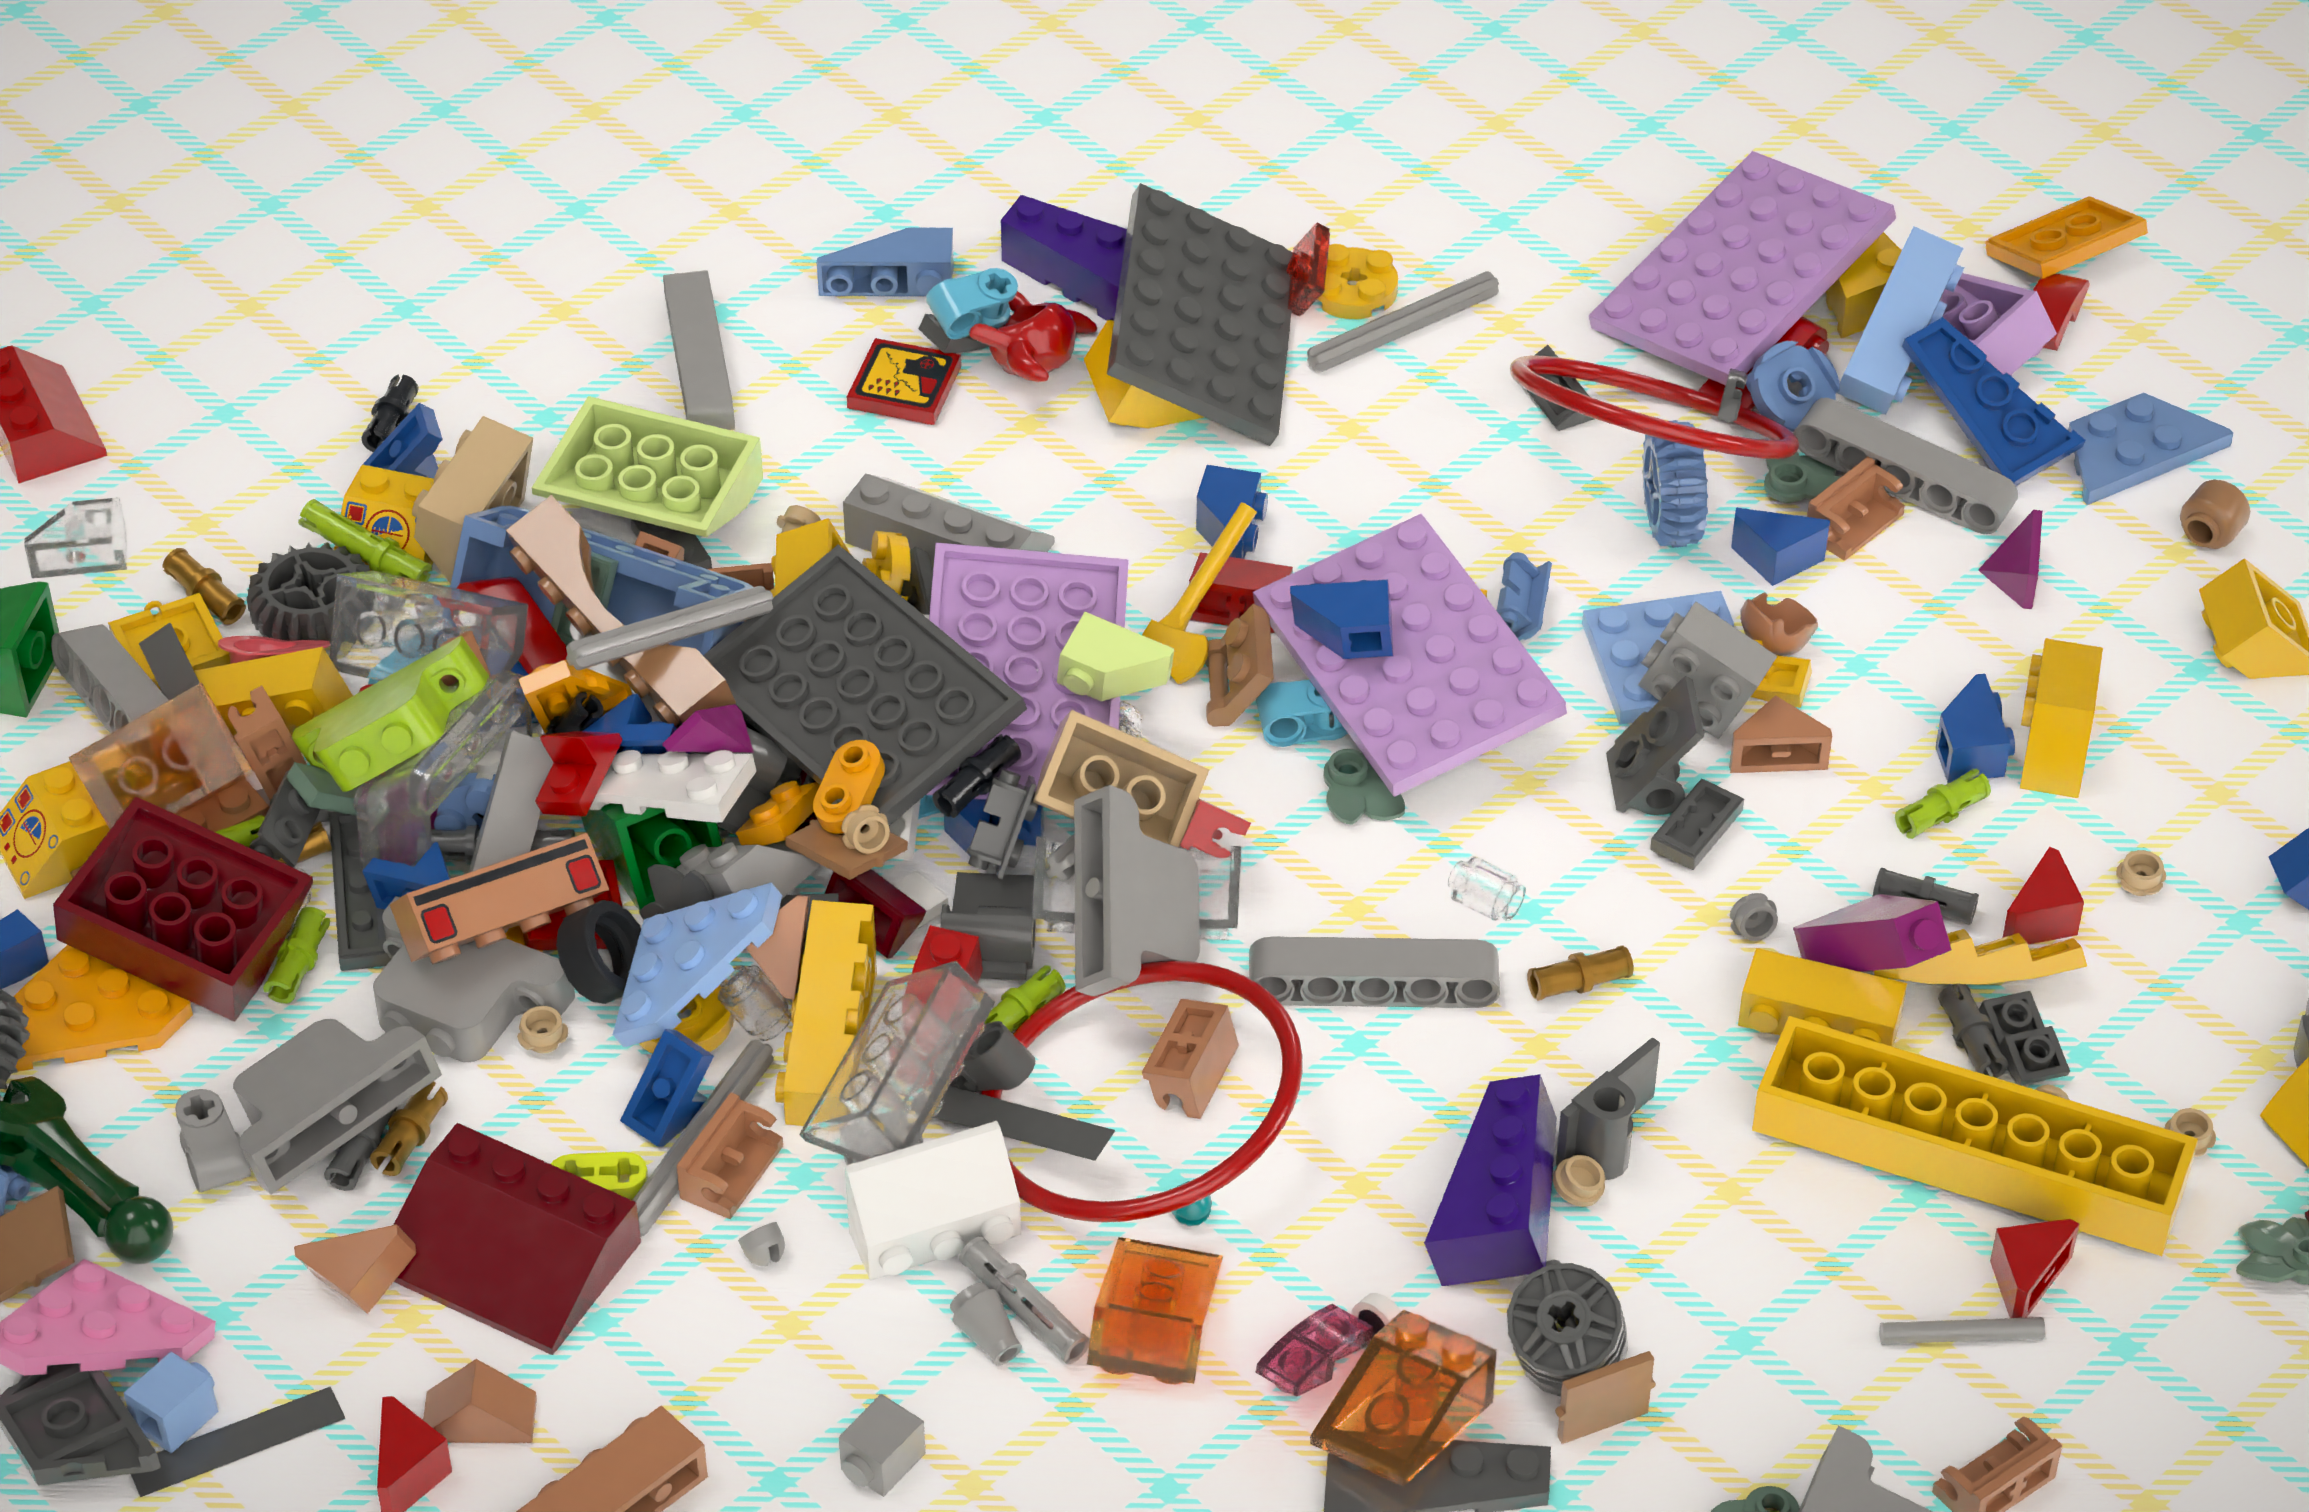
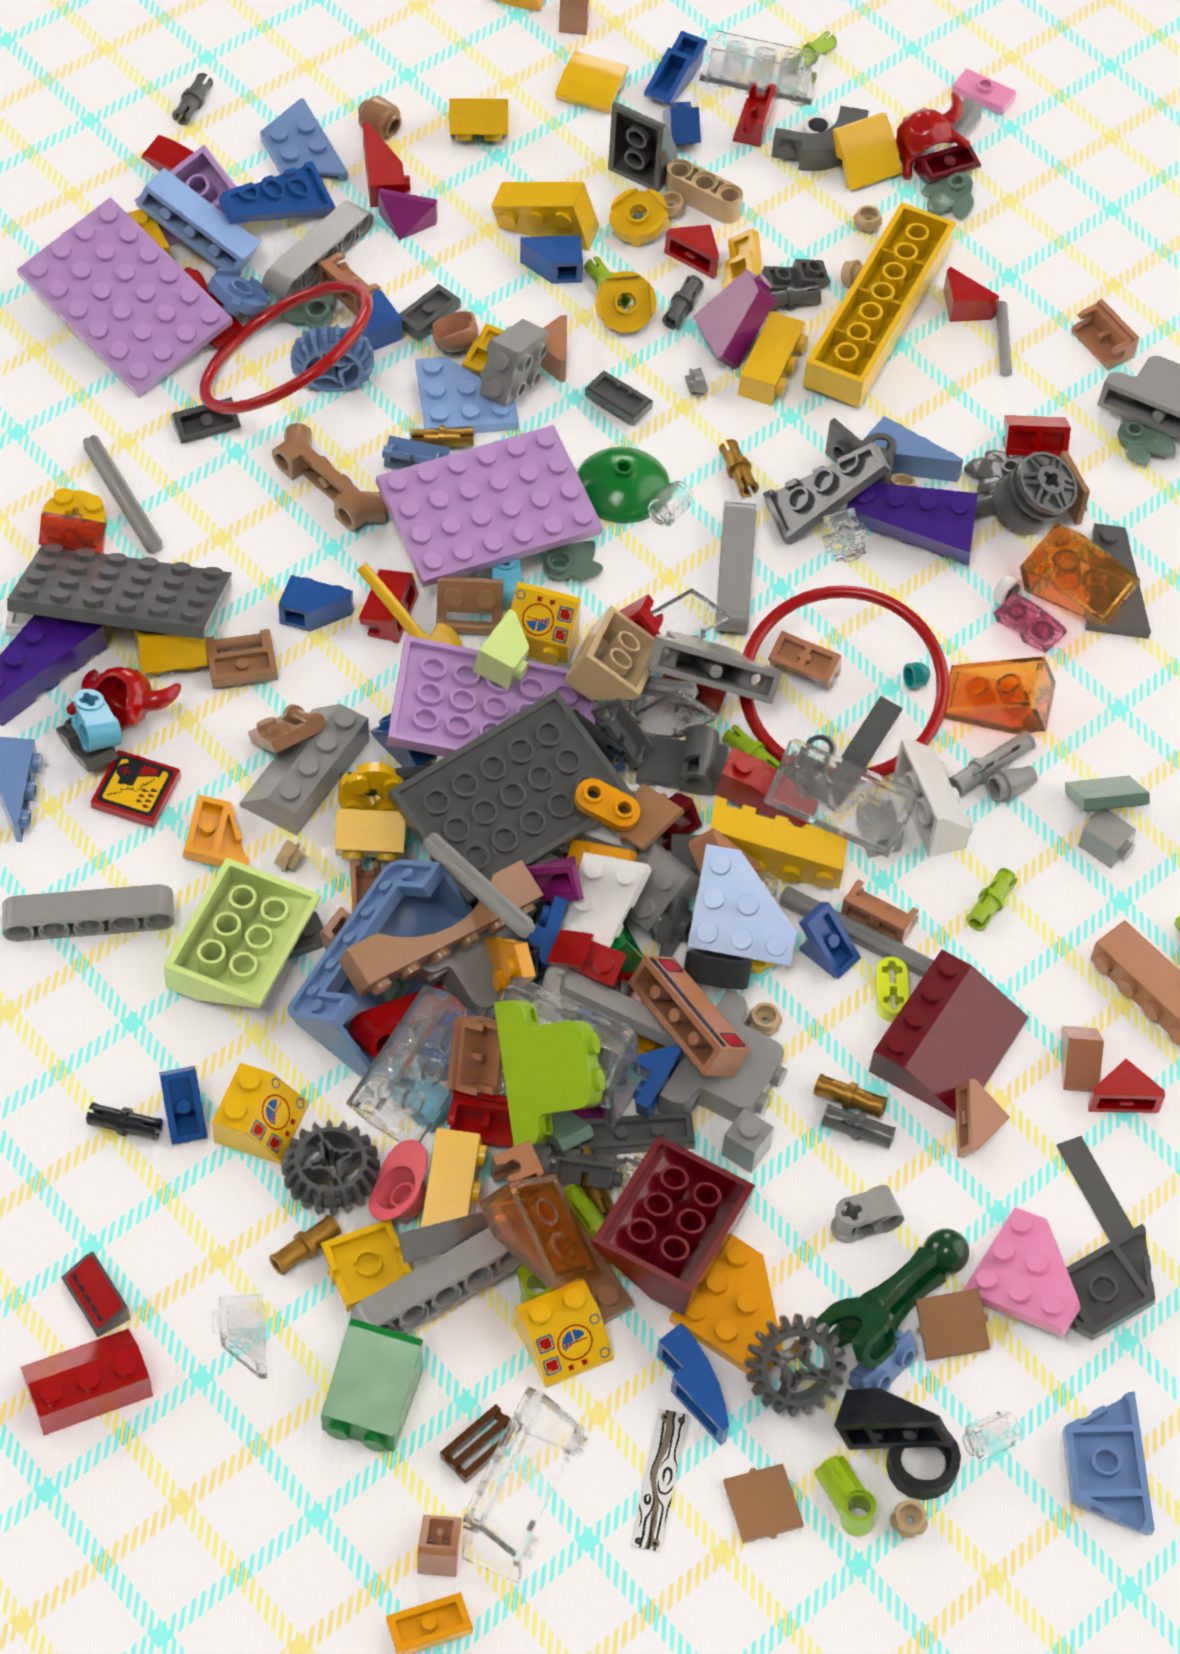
camera: 90 degrees left, 10 degrees up
light blue brick [123,1352,219,1454] -> none
light grey brick [233,1019,442,1195] -> none
lime pin [298,499,432,591] -> none
tan slope [412,416,534,584] -> none
light grey hinge [738,1222,785,1267] -> none
tan plate [841,804,890,854] -> none
blue slope [1290,579,1393,659] -> none
dark grey piece [1606,676,1704,816] -> none
dark grey tile [1717,368,1748,423] -> none
light orange tile [1985,196,2148,279] -> none
none -> red slope [61,1251,130,1337]
none -> dark grey pin [172,73,214,125]
none -> light orange wing [182,794,250,867]
none -> medium nougat plate [205,629,278,689]
none -> medium nougat plate [248,704,325,753]
none -> medium nougat plate [272,423,388,531]
none -> red slope [362,122,411,207]
none -> dark grey plate [399,283,461,340]
none -> pearl gold pin [410,425,474,447]
none -> yellow slope [511,581,581,665]
none -> green dish [577,446,670,524]
none -> yellow plate [595,271,657,333]
none -> dark grey slope [608,102,678,192]
none -> yellow plate [609,188,670,247]
none -> tan beam [665,159,743,224]
none -> light grey brick [721,1109,774,1173]
none -> wing [762,442,891,544]
none -> clear brick [821,508,870,563]
none -> medium blue slope [864,416,963,482]
none -> dark grey plate [964,450,1021,494]
none -> lime pin [966,868,1018,931]
none -> red hinge [1003,415,1071,457]
none -> tile [1065,775,1150,812]

